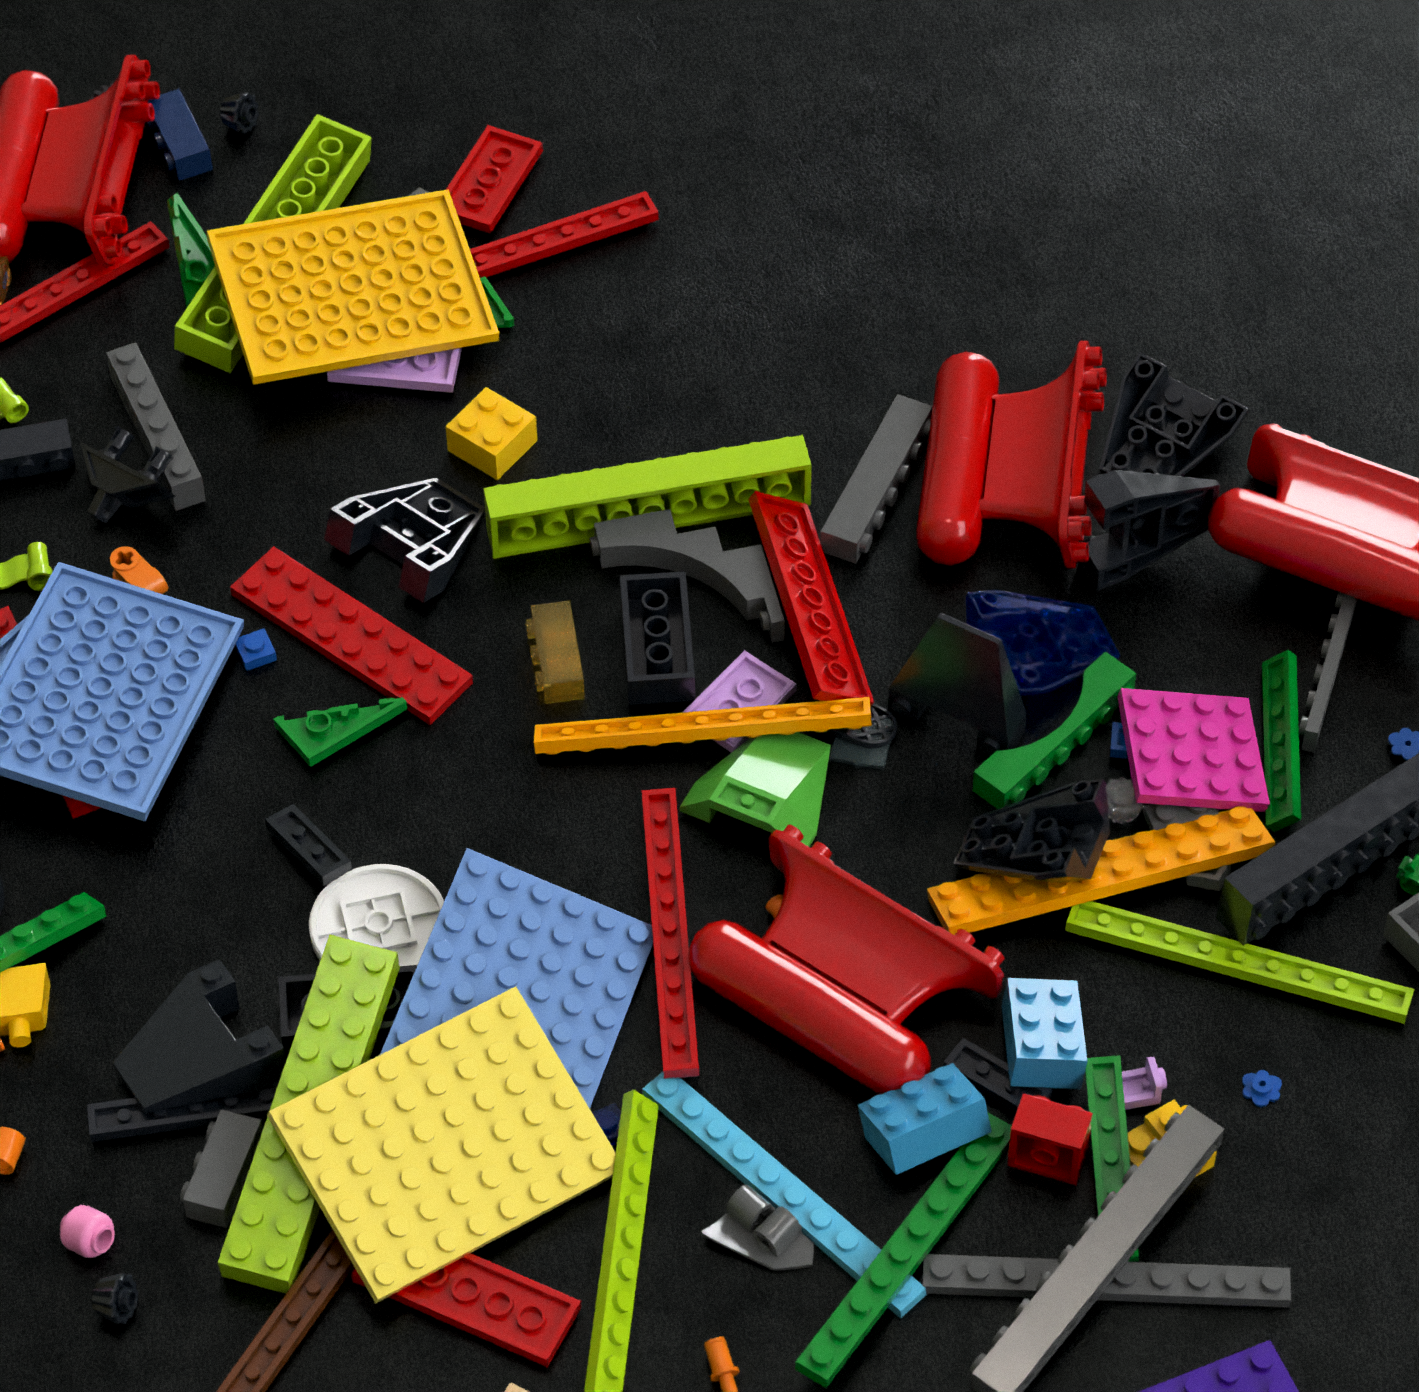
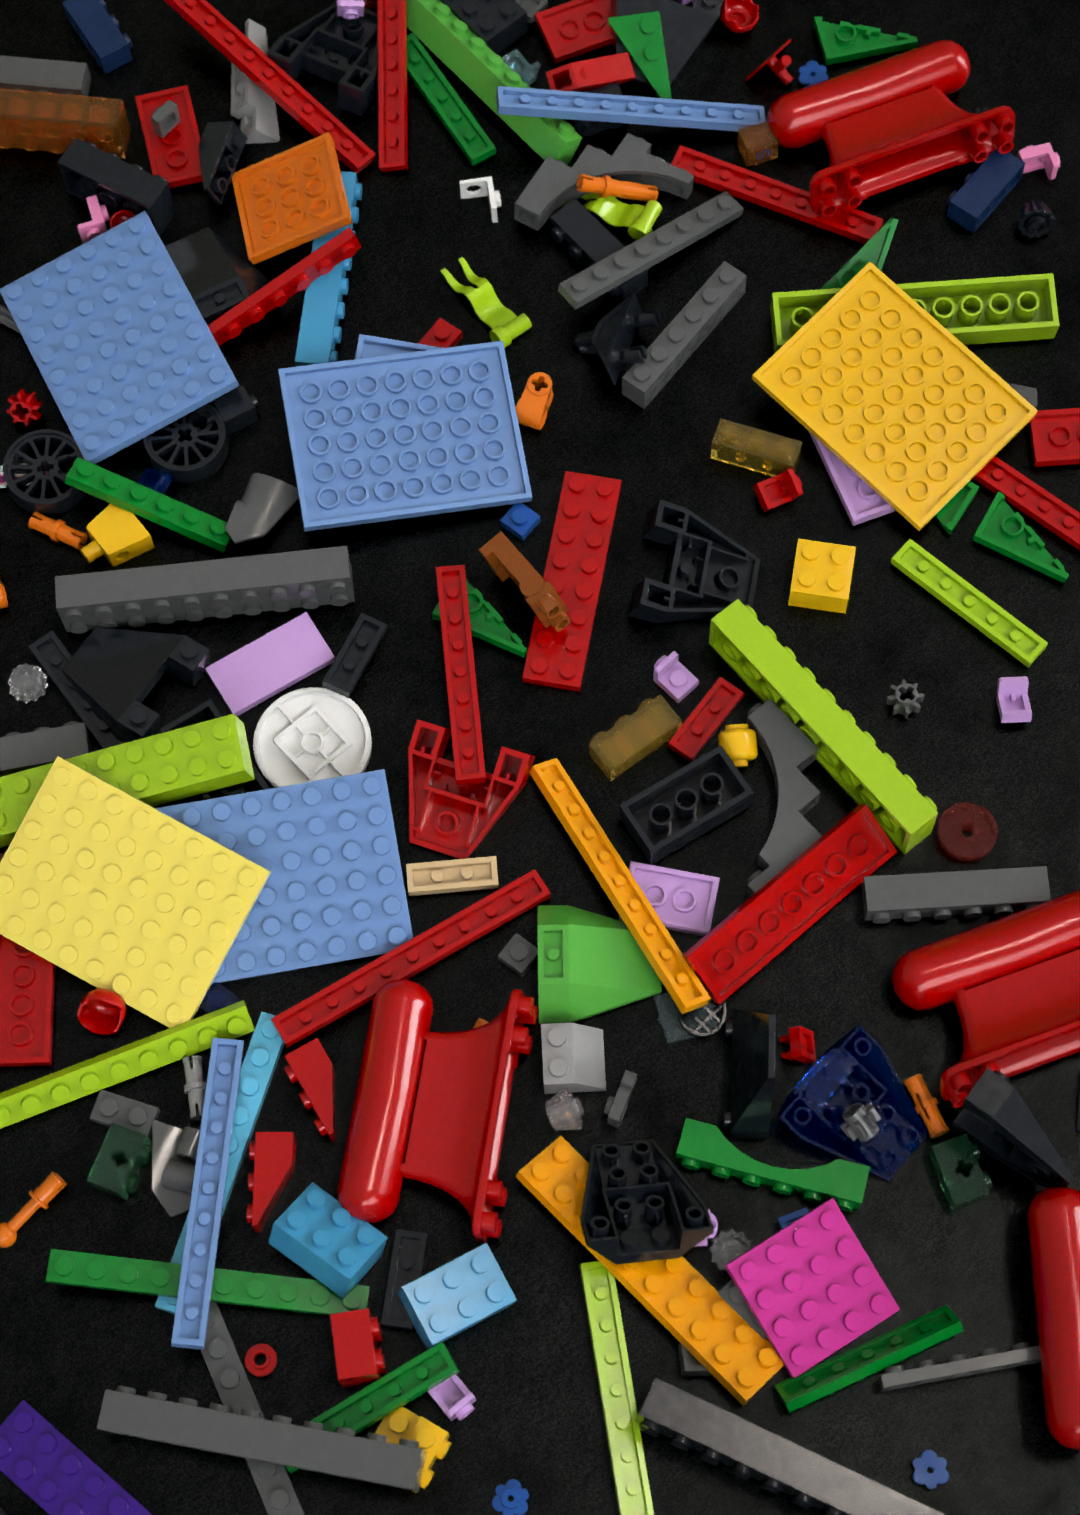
camera: 65 degrees right, 15 degrees up
none -> clear piece [7,663,49,704]
none -> dark grey brick [55,546,355,634]
none -> red hair [77,988,127,1035]
none -> clear green brick [87,1123,153,1200]
none -> dark grey plate [90,1089,160,1139]
none -> medium blue plate [171,1037,244,1350]
none -> light grey pin [182,1055,207,1121]
none -> lavender tile [205,612,335,716]
none -> dark grey panel [225,473,299,544]
none -> red plate [245,1344,277,1377]
none -> red slope [247,1132,297,1232]
none -> red slope [284,1038,336,1142]
none -> tan plate [406,856,499,896]
none -> red wedge [408,719,535,859]
none -> red plate [436,565,486,785]
none -> dark orange hips [479,531,571,632]
none -> dark grey plate [498,933,538,977]
none -> light grey slope [541,1023,606,1094]
none -> clear piece [545,1088,584,1131]
none -> dark grey plate [558,191,744,310]
none -> dark grey plate [604,1070,637,1129]
none -> lavender bracket [653,651,699,703]
none -> red plate [668,677,744,762]
none -> clear yellow brick [711,418,803,477]
none -> yellow head [718,724,758,768]
none -> red bracket [753,468,803,512]
none -> dark grey gear [840,1102,882,1142]
none -> dark grey gear [886,679,924,719]
none -> lime plate [891,539,1048,668]
none -> orange pin [903,1074,950,1139]
none -> clear green brick [928,1134,992,1212]
none -> clear red plate [937,802,998,862]
none -> green wing [973,491,1069,584]
none -> lavender bracket [996,676,1032,723]
none -> bright pink bracket [1017,142,1060,180]

